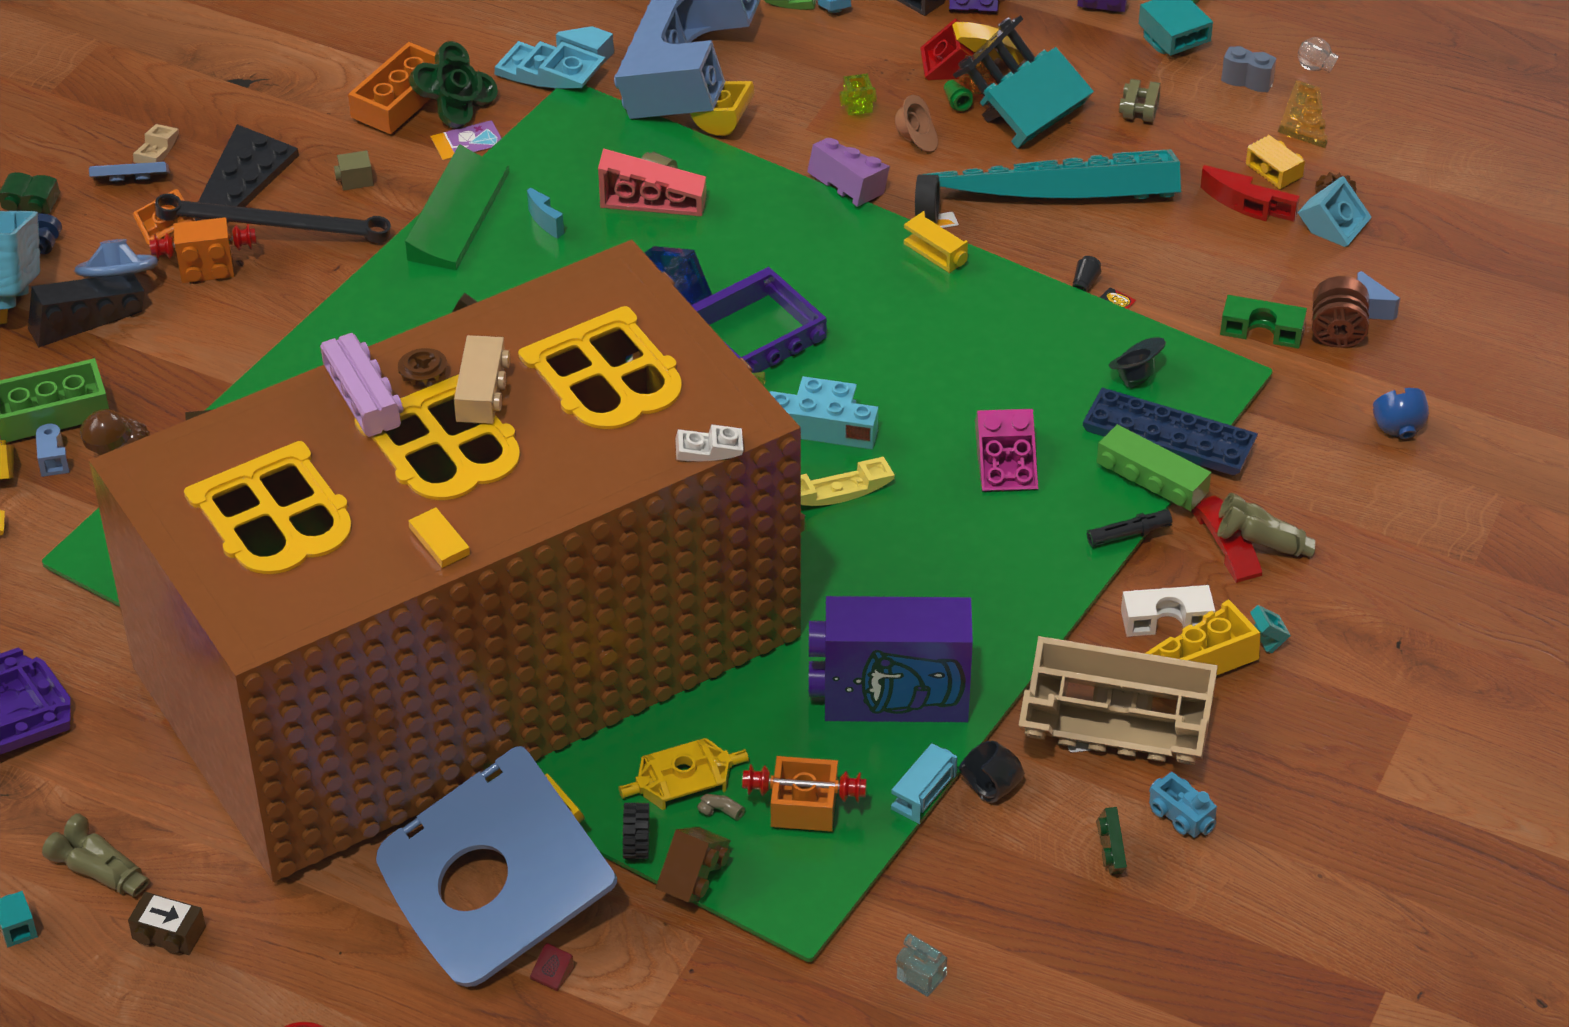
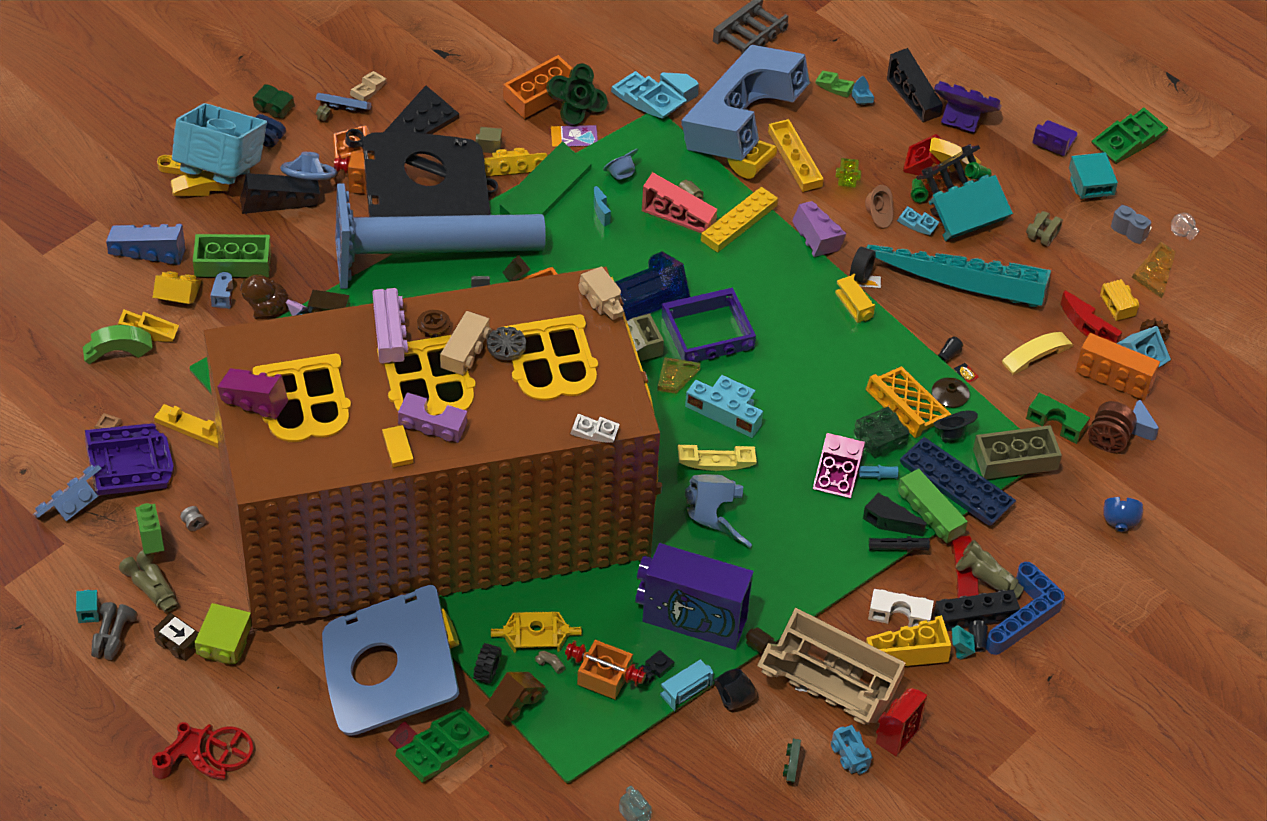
camera: 15 degrees right, 5 degrees up
none -> dark grey piece [91,602,138,660]
none -> bright green brick [135,503,164,554]
none -> yellow hinge [154,404,218,448]
none -> light grey wheel [180,506,206,531]
none -> lime brick [195,603,252,664]
none -> magenta wedge [217,368,288,420]
none -> olive plate [316,104,331,121]
none -> medium blue piece [335,183,545,288]
none -> black door [362,132,490,217]
none -> green slope [395,707,490,783]
none -> medium lavender arch [398,393,467,443]
none -> yellow bracket [484,148,547,176]
none -> dark grey wheel [487,326,526,360]
none -> tan hinge [579,266,624,320]
none -> medium blue piece [603,149,638,180]
none -> black plate [638,650,675,685]
none -> medium blue hips [685,474,752,548]
none -> yellow piece [701,187,778,253]
none -> dark brown brick [746,627,777,655]
none -> yellow piece [768,119,824,192]
none -> clear green brick [854,406,909,459]
none -> dark azure axle [859,464,898,480]
none -> black slope [863,492,927,536]
none -> light orange fence [866,366,951,438]
none -> red brick [876,688,928,757]
none -> medium azure slope [897,206,939,235]
none -> dark brown dish [932,377,970,408]
none -> black brick [934,590,1020,631]
none -> green cone [965,162,992,179]
none -> black cone [968,620,988,652]
none -> olive brick [973,425,1062,479]
none -> blue beam [986,562,1065,655]
none -> light yellow slope [1002,332,1073,375]
none -> orange brick [1075,333,1160,400]

